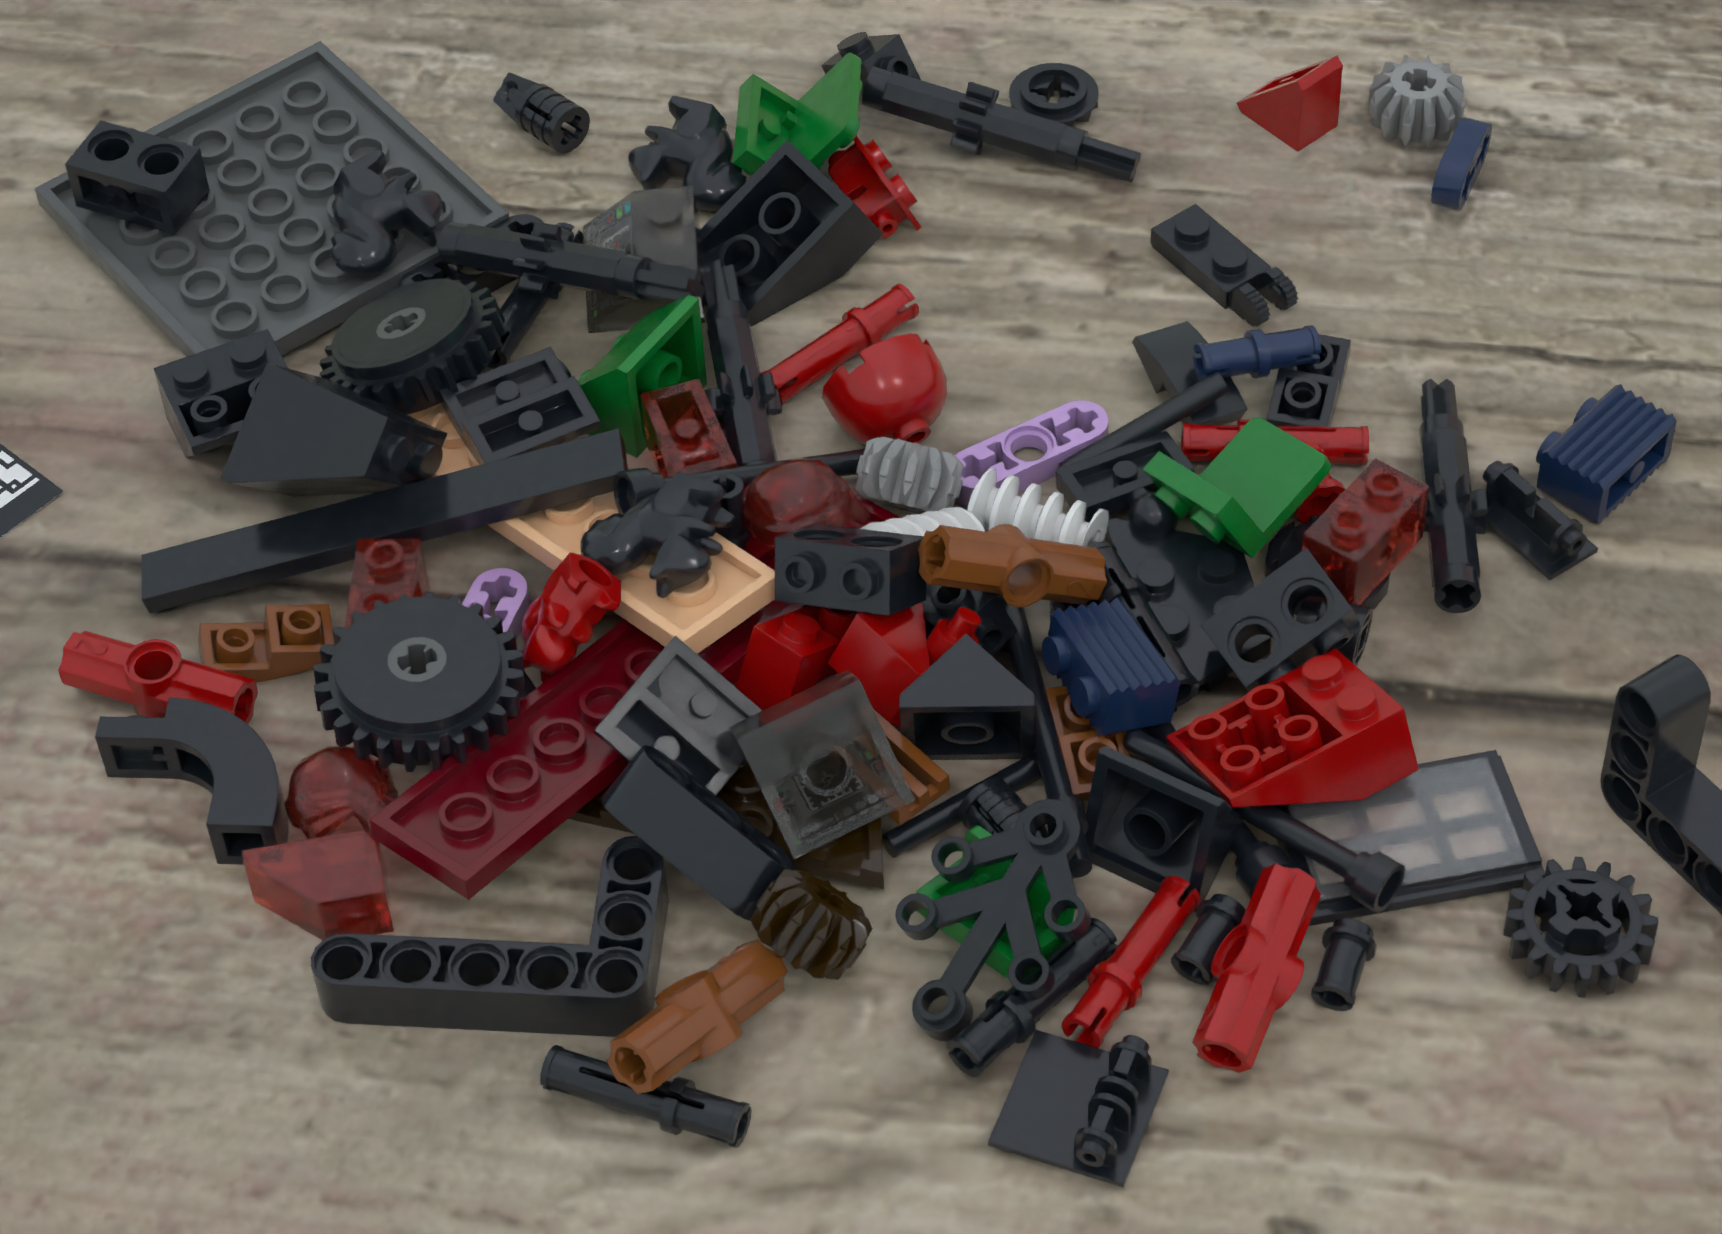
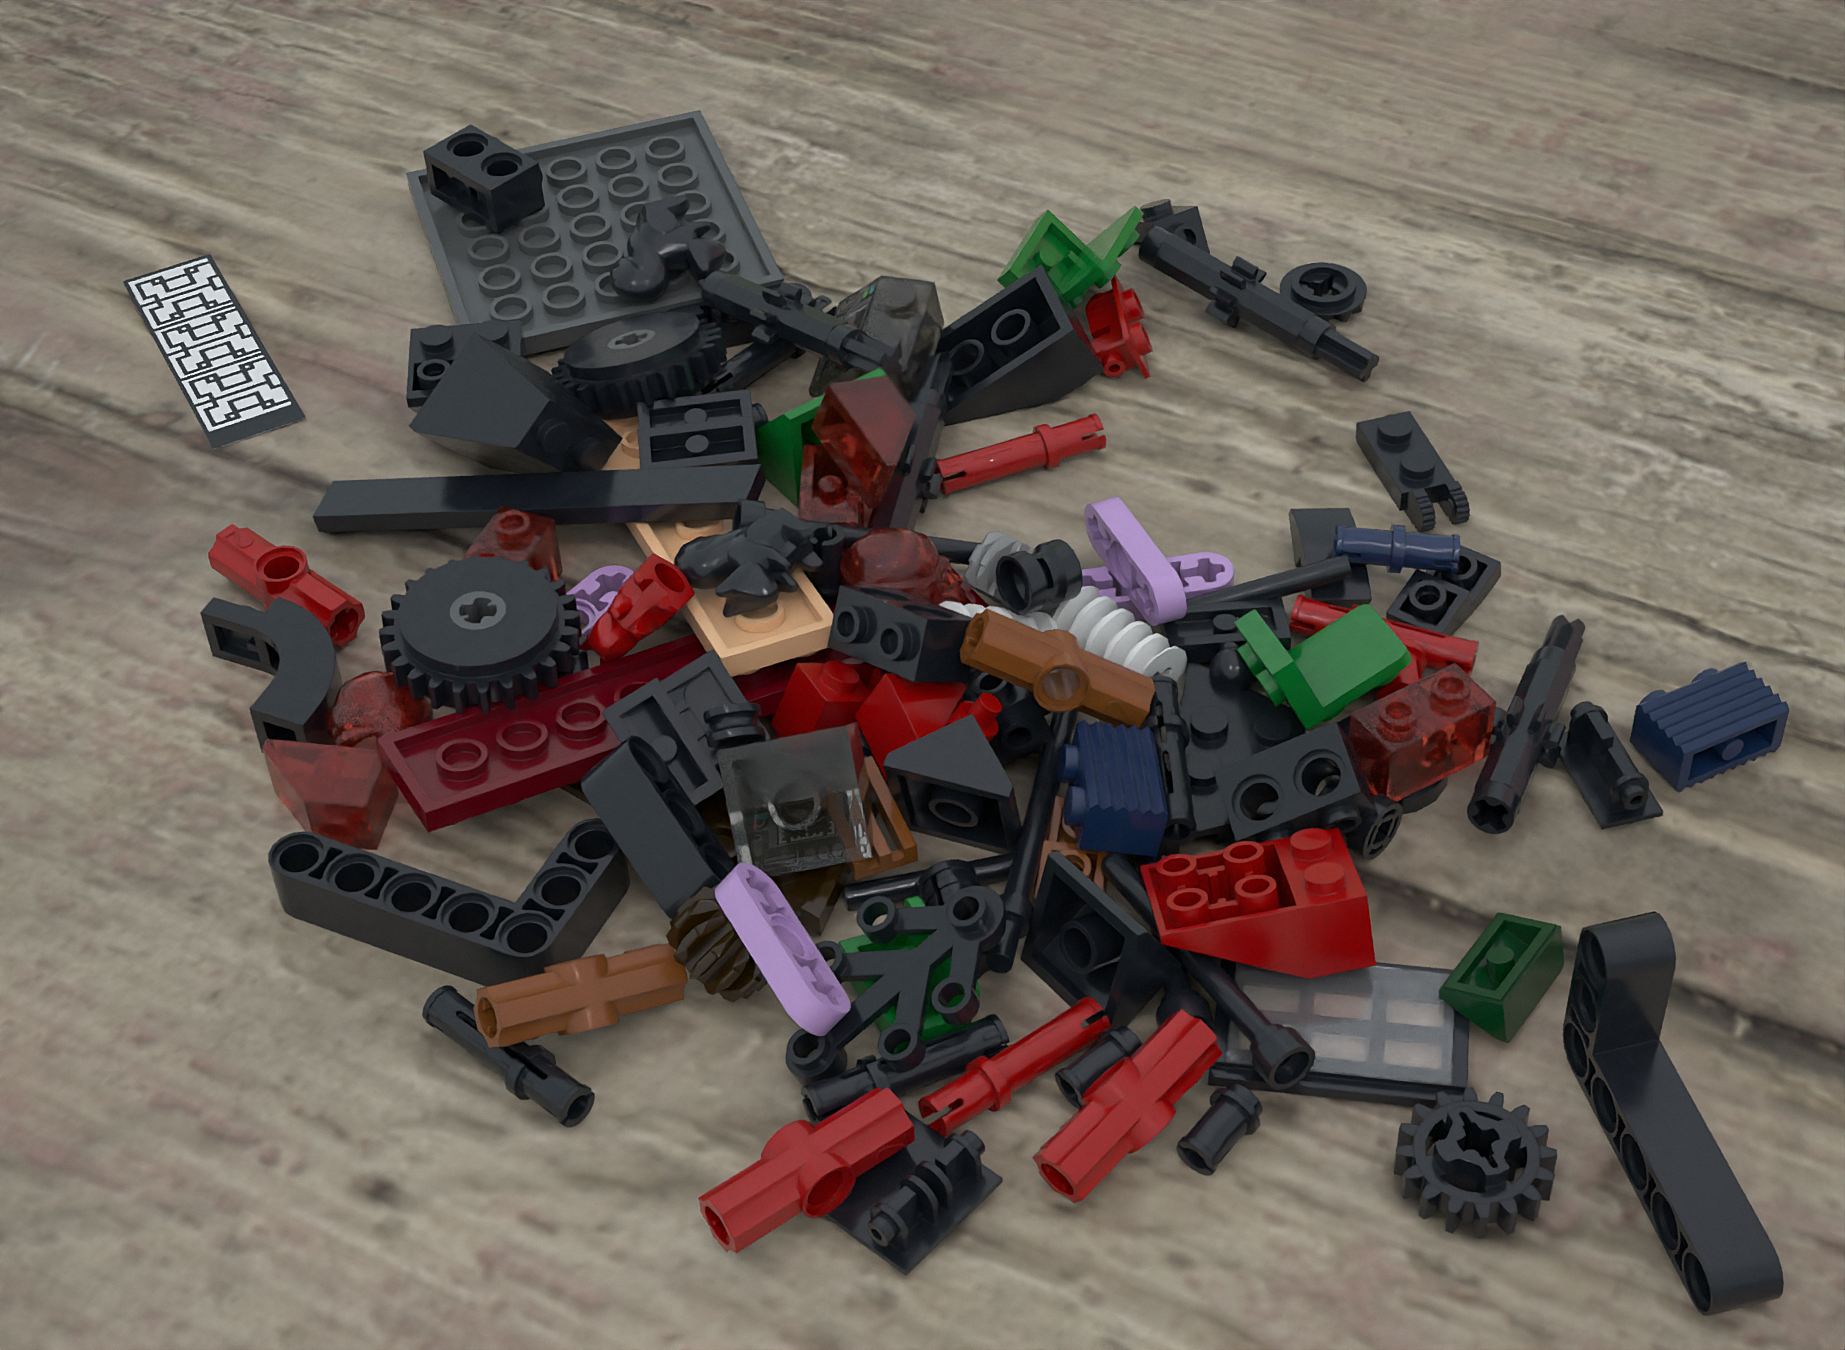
camera: 20 degrees right, 5 degrees down
dark orange slope [198,604,334,683] -> none
black hinge [493,72,590,153] -> none
black animal [628,96,747,211] -> none
red cylinder [822,333,947,446] -> none
red slope [1237,55,1343,152] -> none
light grey gear [1368,55,1465,148] -> none
dark blue beam [1431,117,1492,210] -> none
none -> red piece [699,1087,915,1253]
none -> black bush [703,702,766,749]
none -> lavender beam [715,862,851,1036]
none -> clear red slope [811,375,916,509]
none -> black wheel [996,539,1083,615]
none -> lavender beam [1084,497,1187,626]
none -> dark green slope [1438,912,1564,1043]

